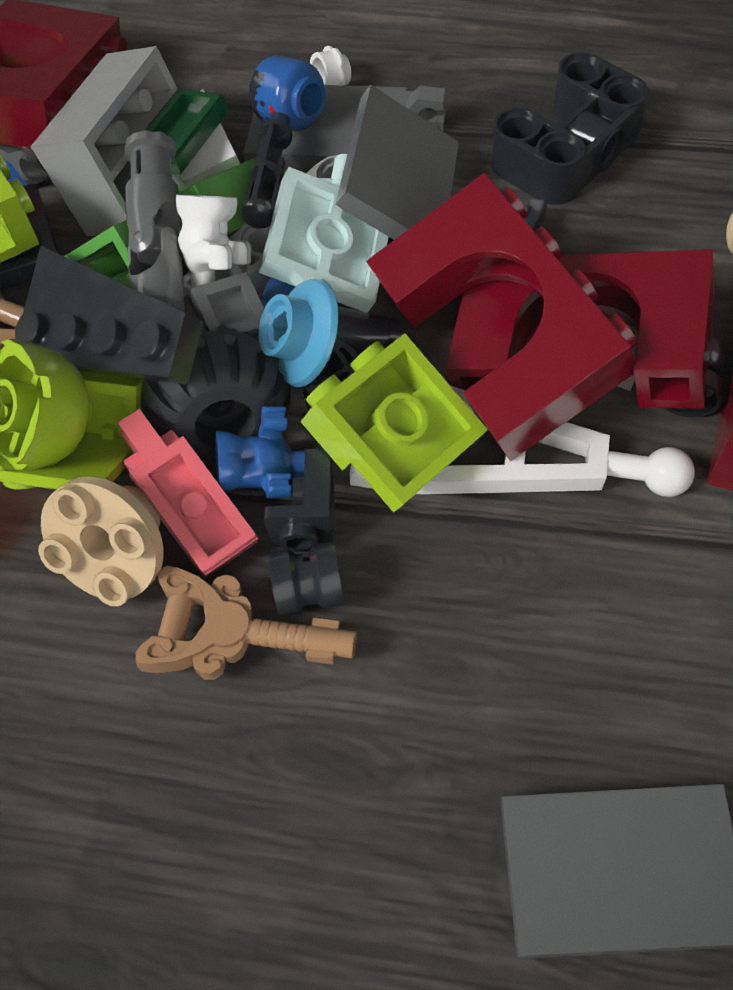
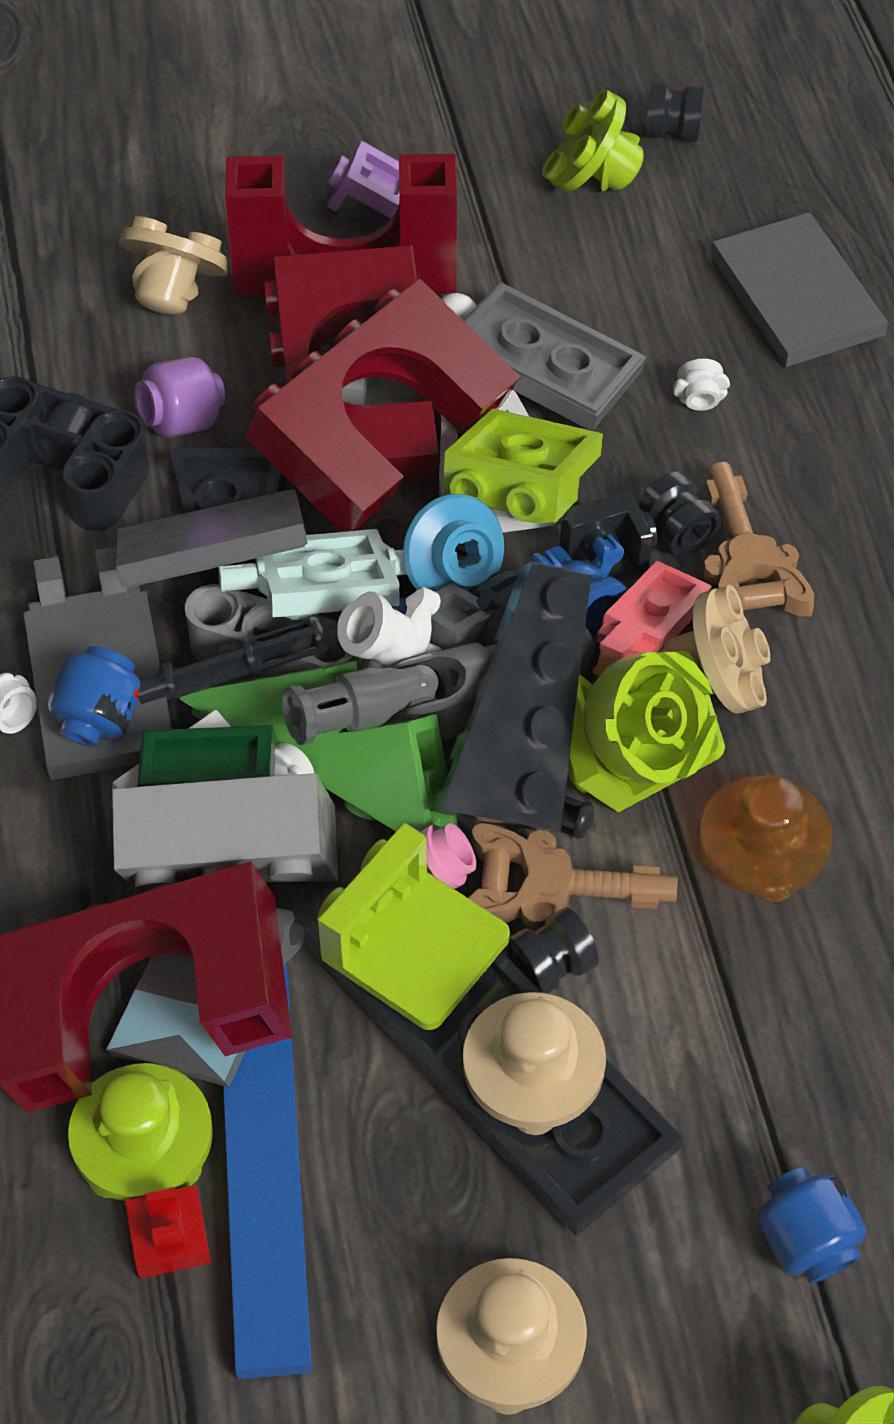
camera: 115 degrees left, 5 degrees down
none -> medium lavender head [134,357,225,438]
none -> bright pink plate [420,823,476,889]
none -> dark grey tile [463,282,647,431]
none -> white plate [673,359,730,411]

